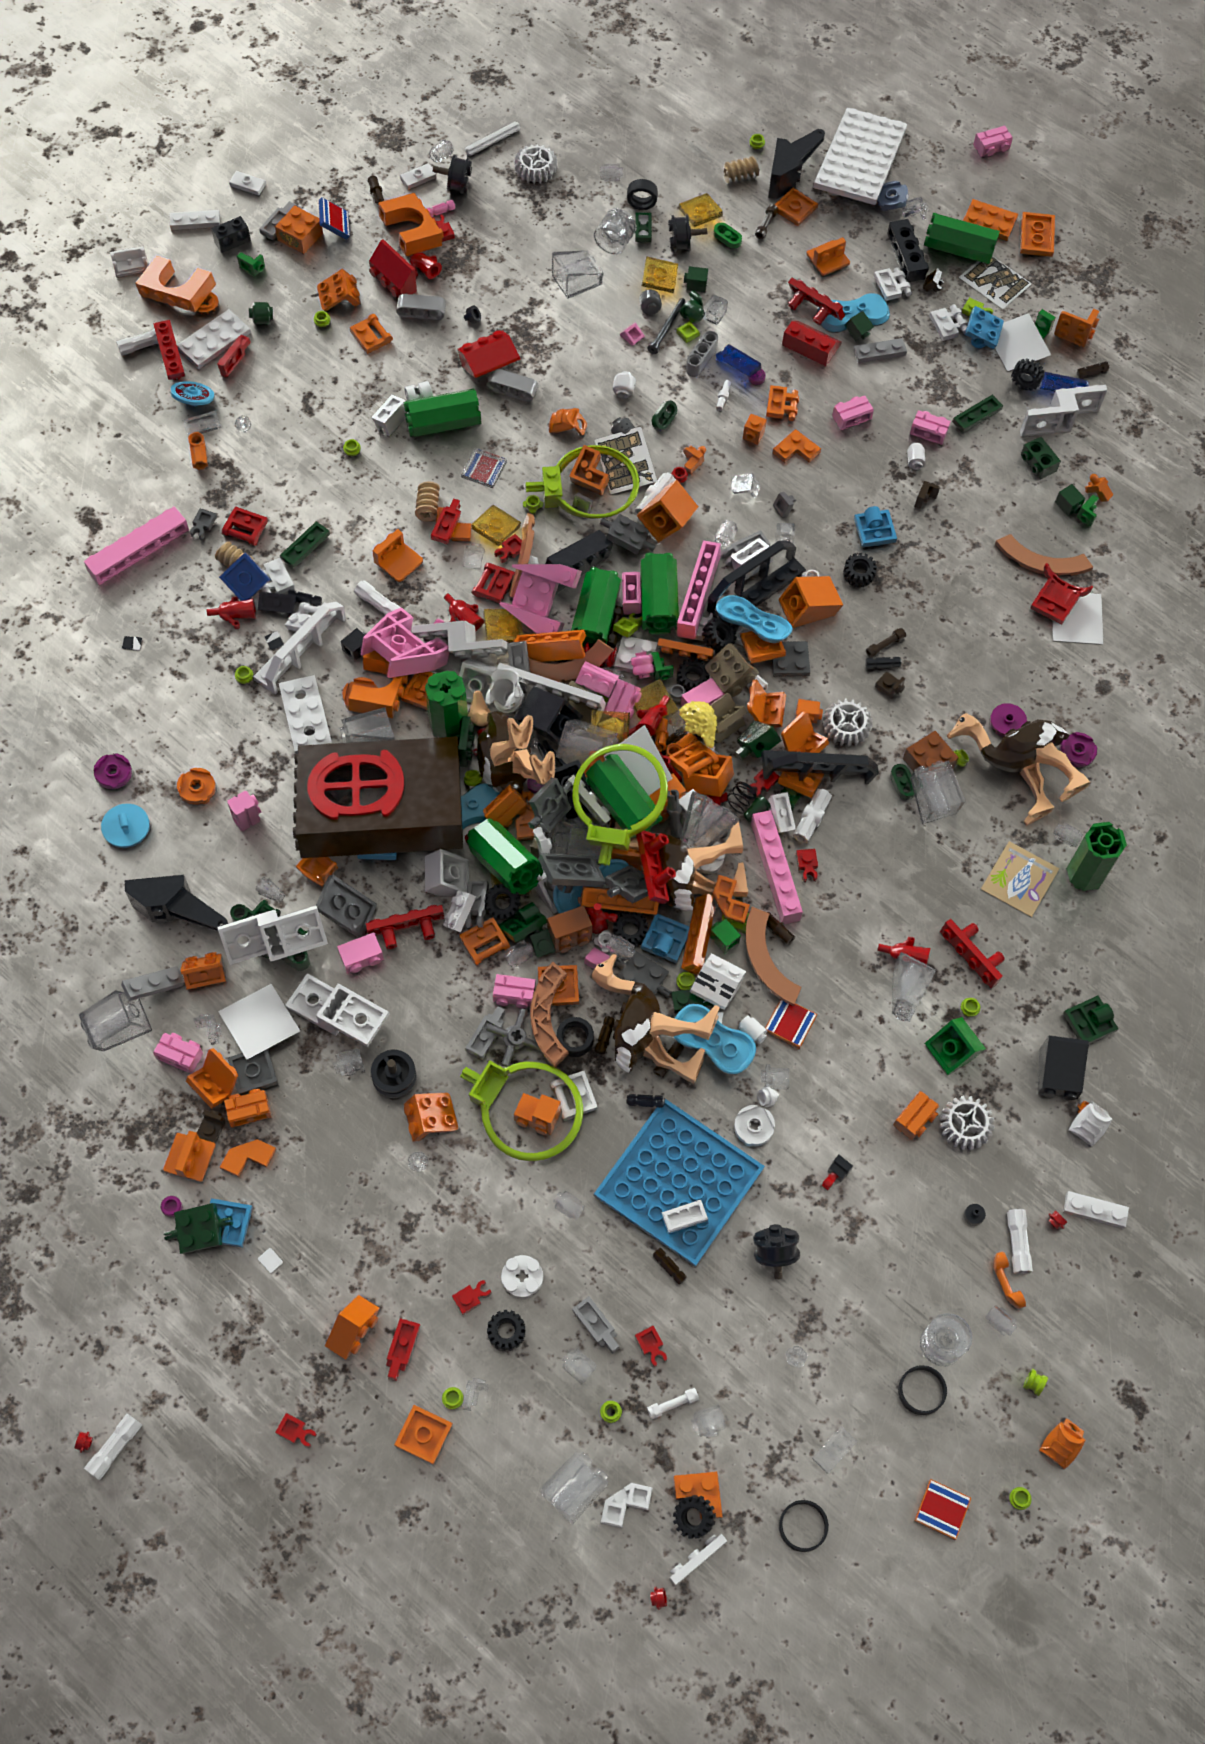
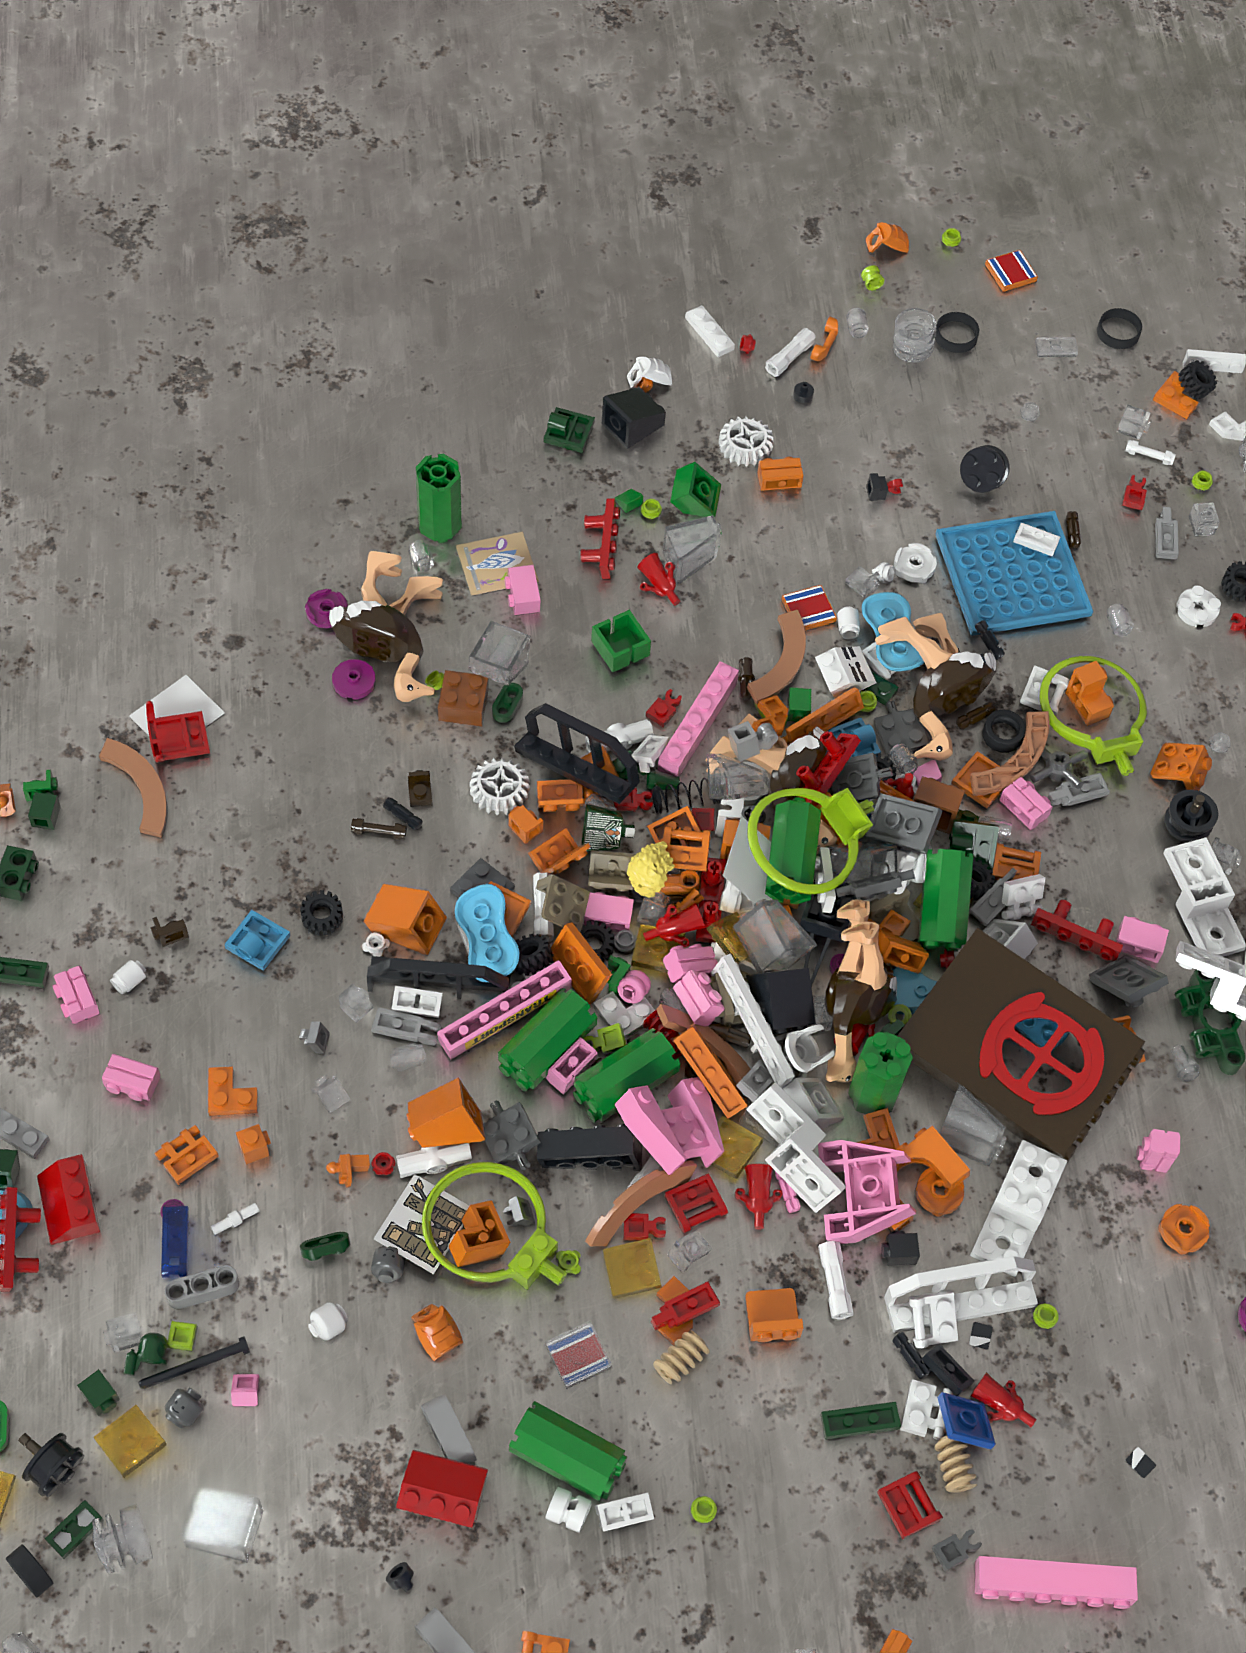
camera: 140 degrees left, 5 degrees down
none -> bright pink brick [504,565,541,615]
none -> green piece [591,609,651,673]
none -> green slope [615,489,644,513]
none -> light grey brick [728,721,778,762]

